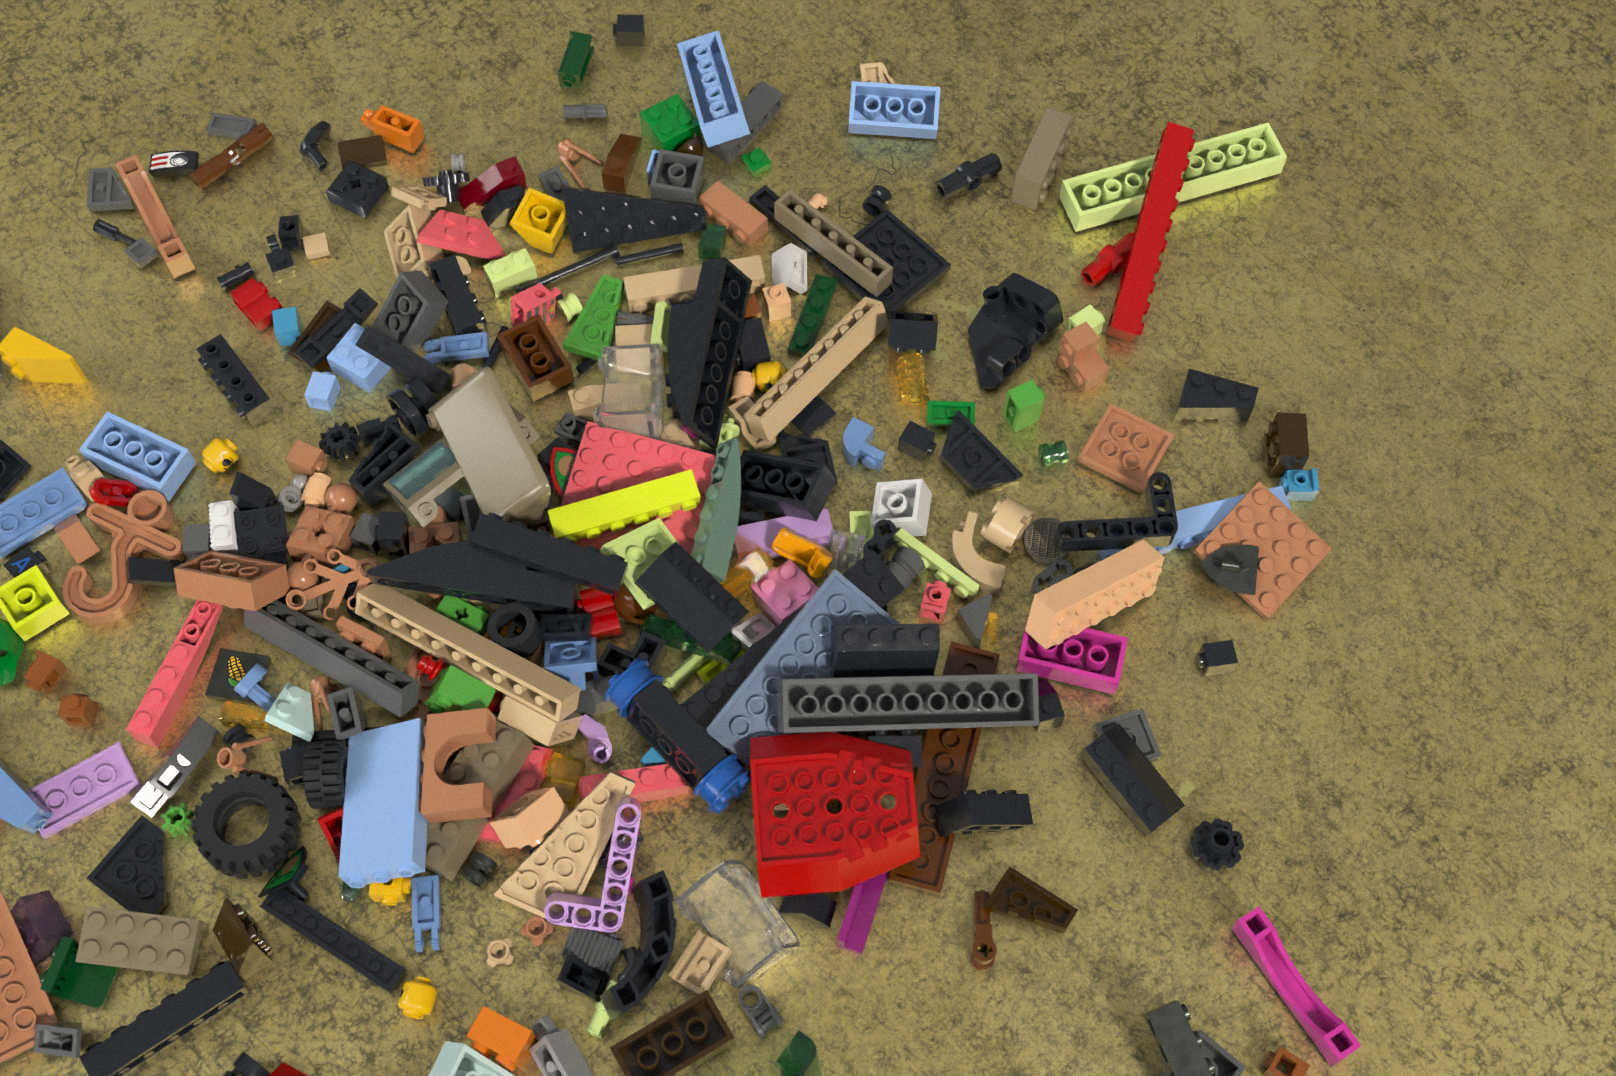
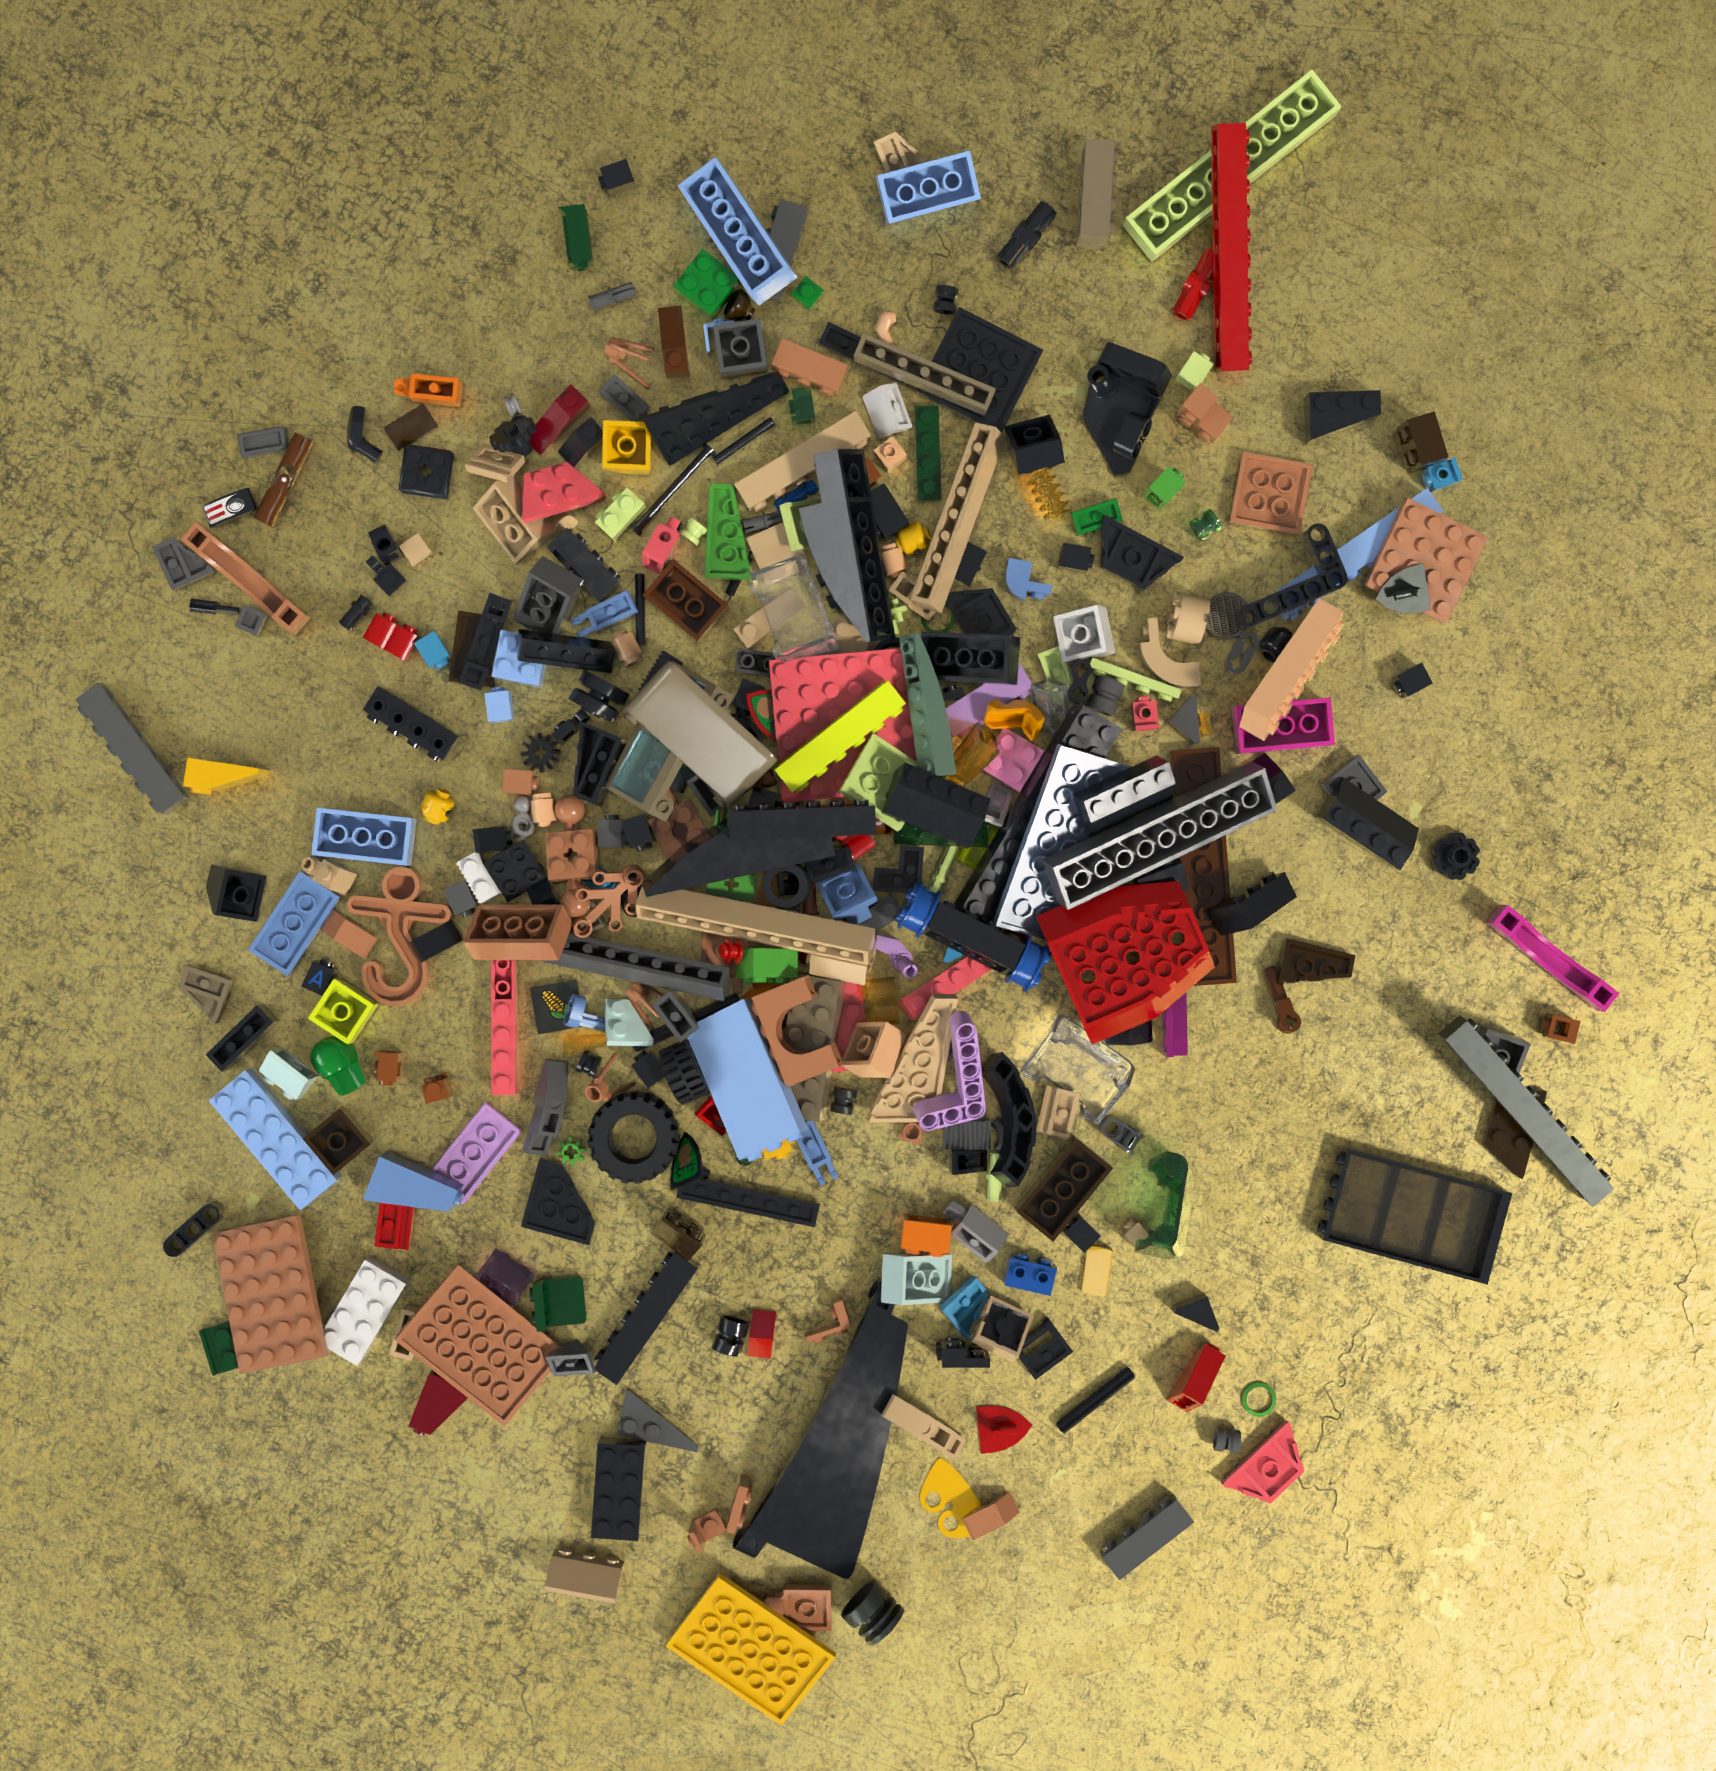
camera: 20 degrees left, 25 degrees up
dark tan brick [75,906,204,976] -> none
red plate [89,478,139,507] -> none
nougat plate [336,616,393,664] -> none
yellow head [398,976,437,1019] -> none
tan plate [485,938,514,967] -> none

